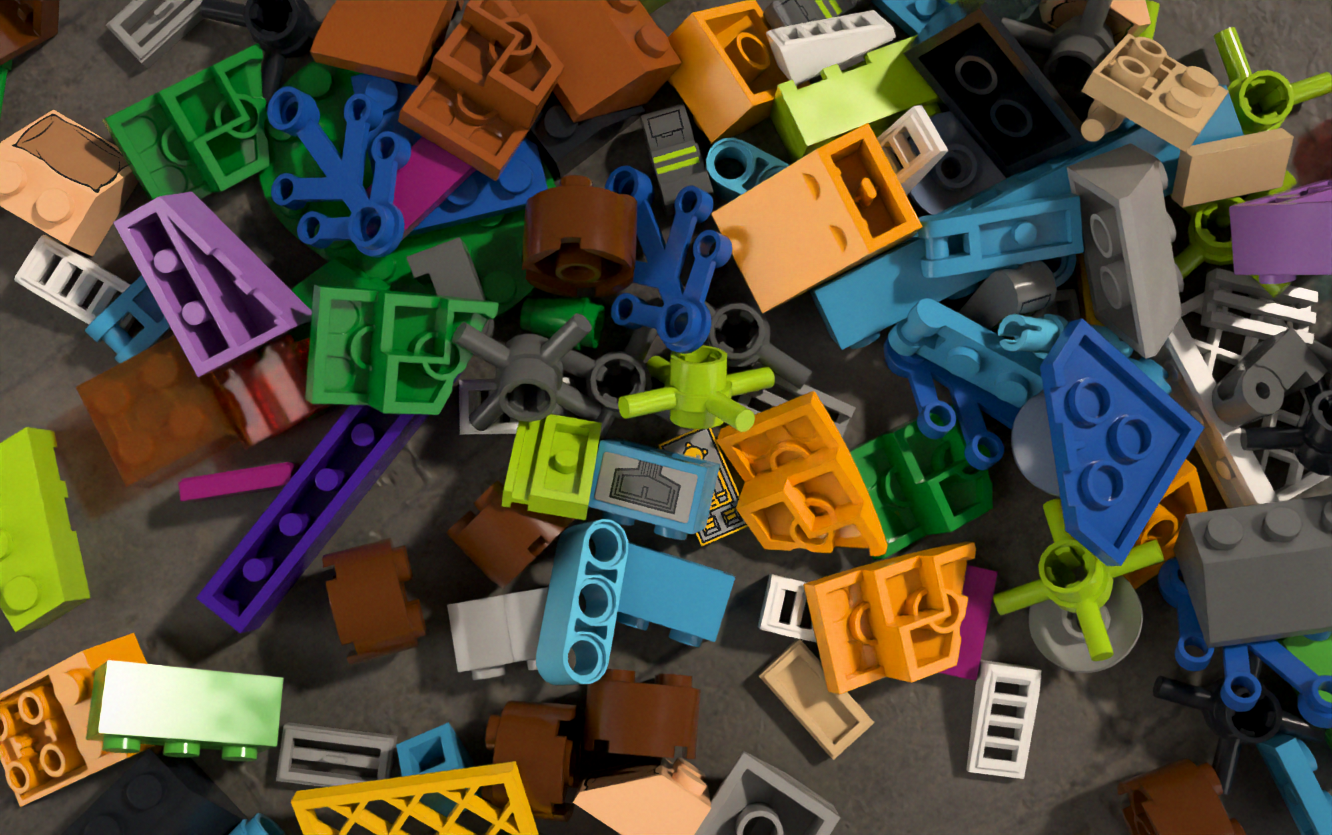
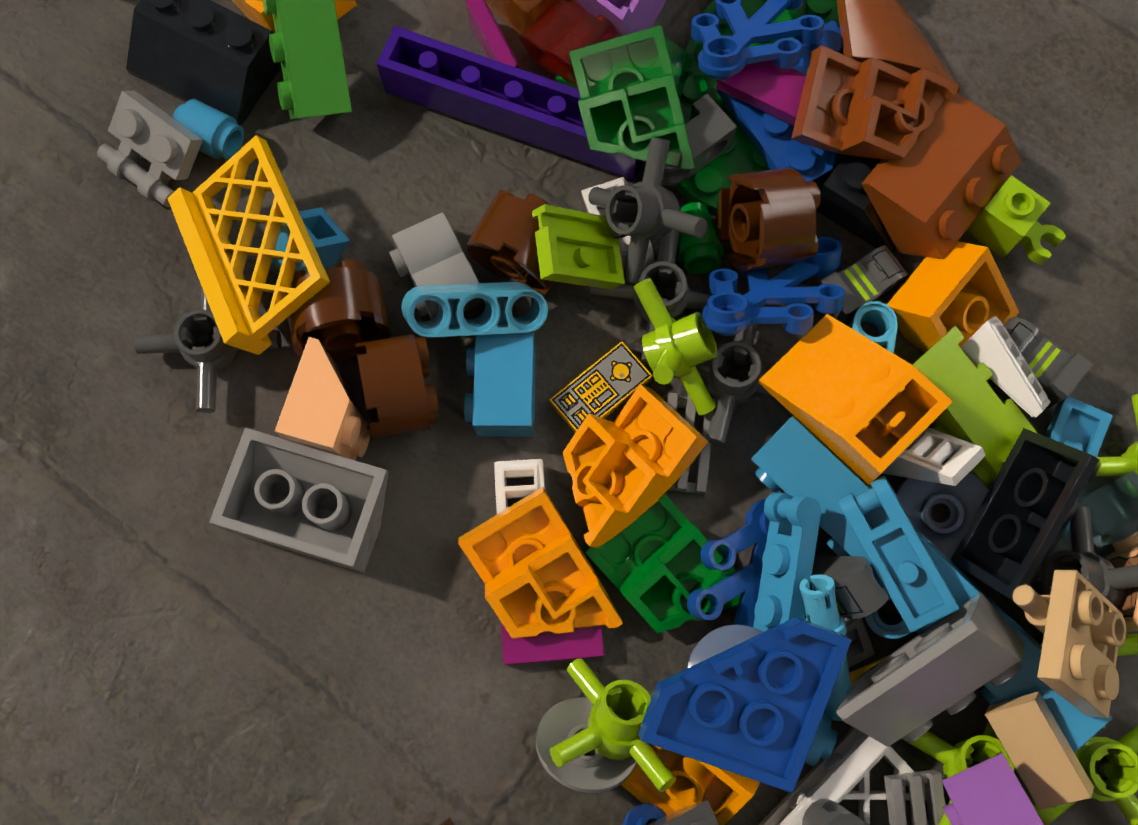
camera: 75 degrees right, 10 degrees down
light grey tile [276,722,397,787] -> none
reddish brown brick [322,538,427,665] -> none
brick [588,437,720,540] -> none
tan tile [758,638,874,760] -> none
white slope [966,660,1042,779] -> none

